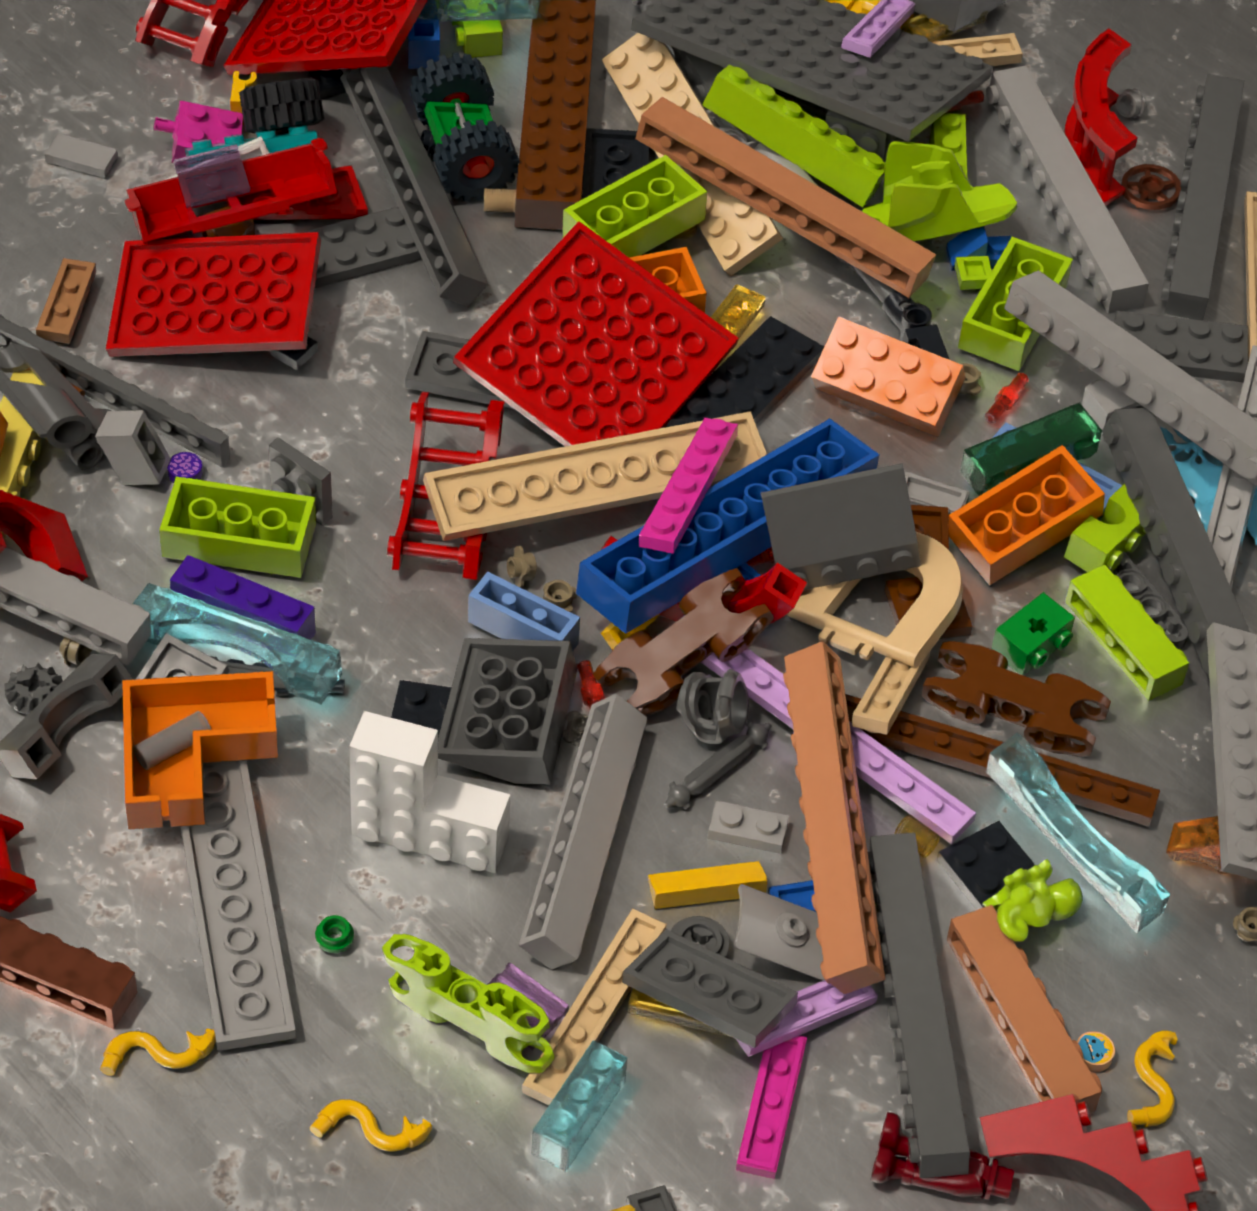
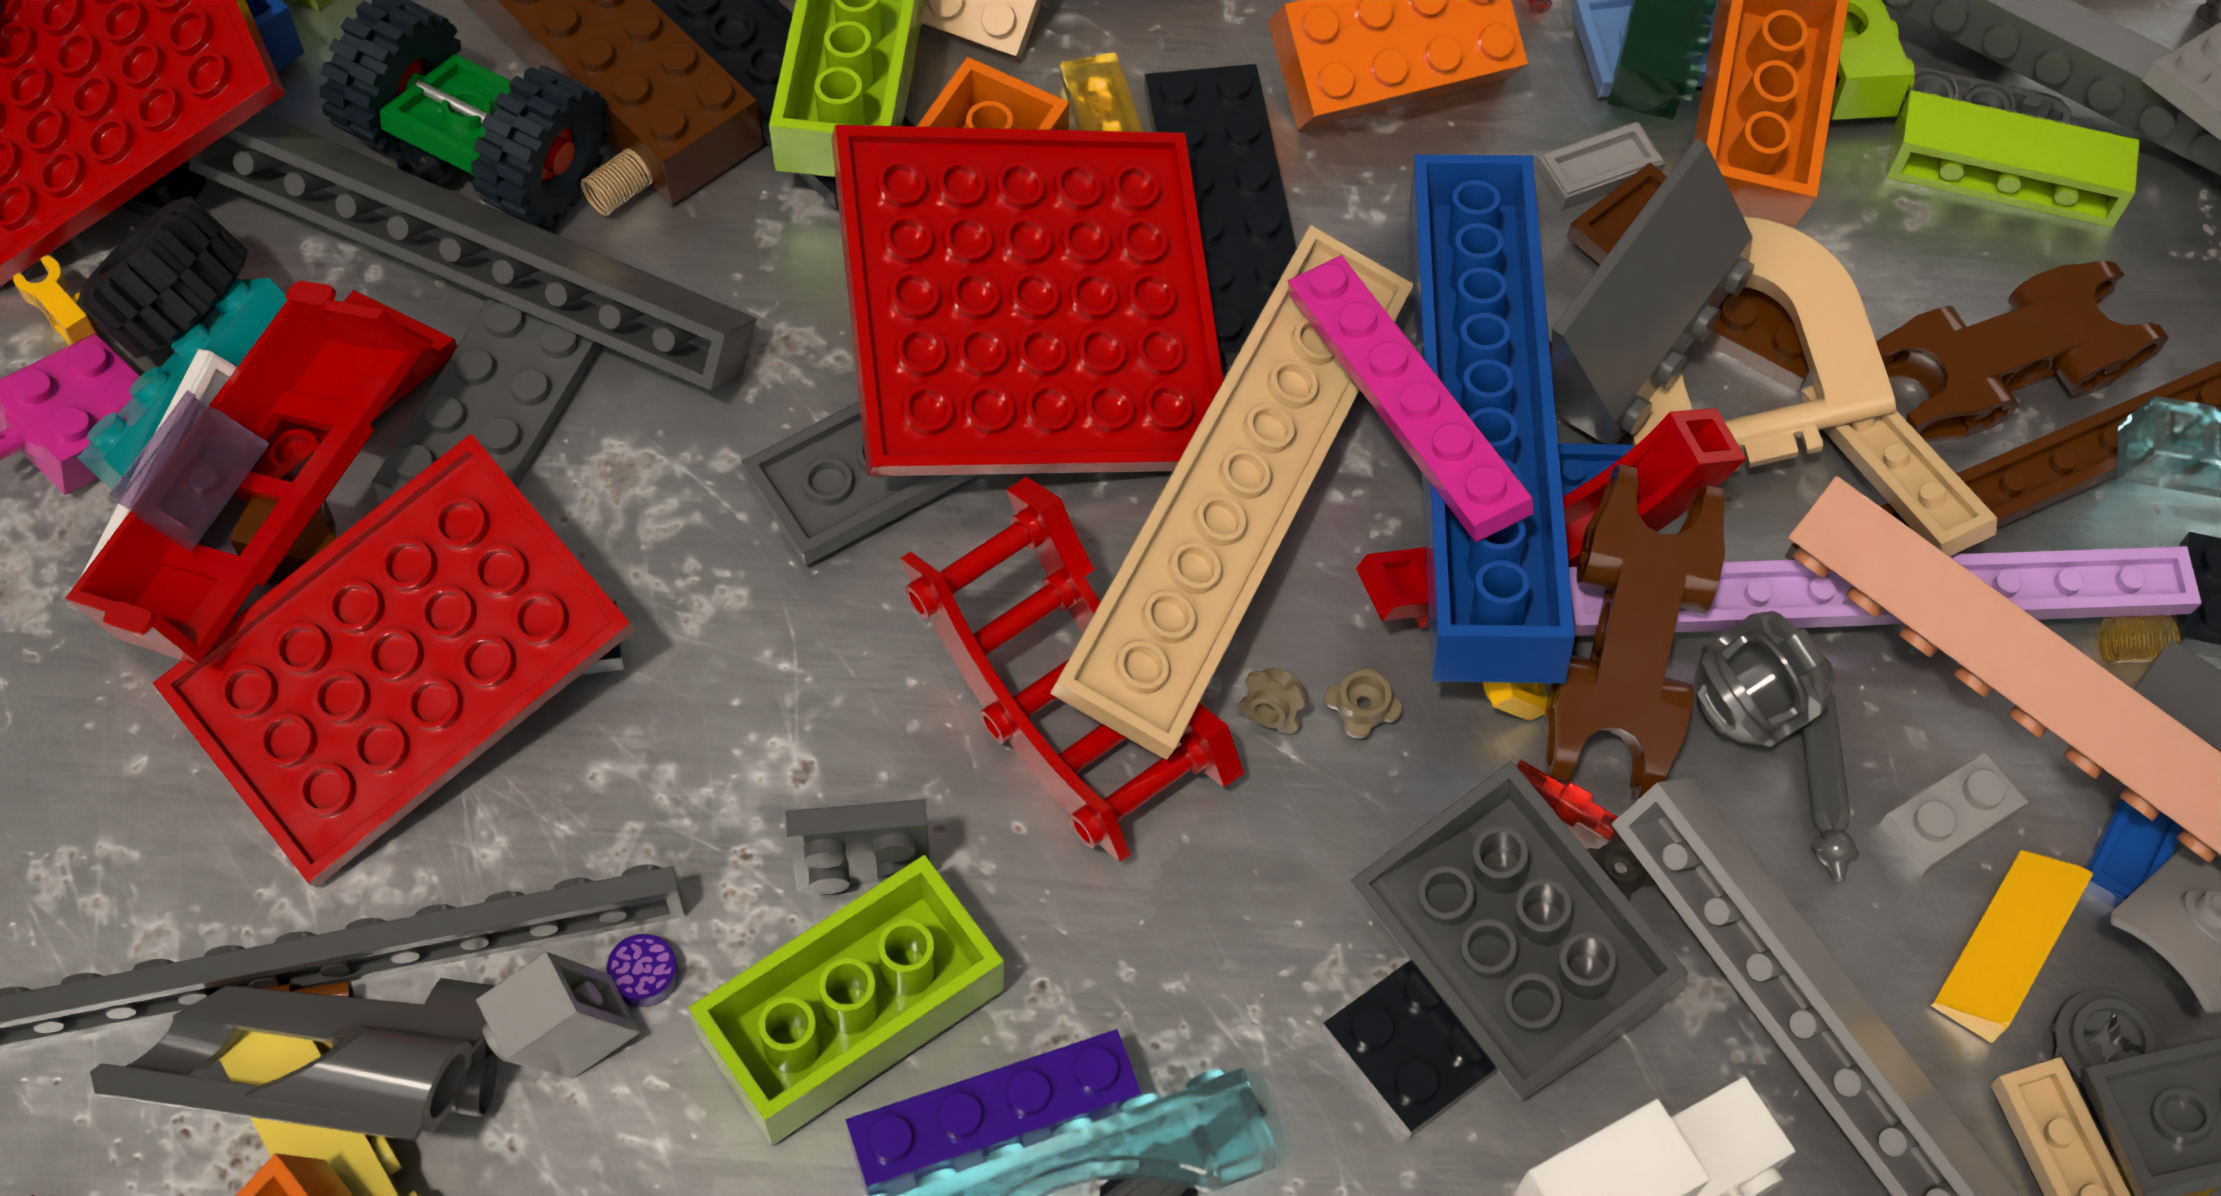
camera: 45 degrees left, 10 degrees up
medium nougat plate [36,258,97,344] -> none
medium blue brick [468,572,580,651] -> none
green brick [991,592,1075,676] -> none

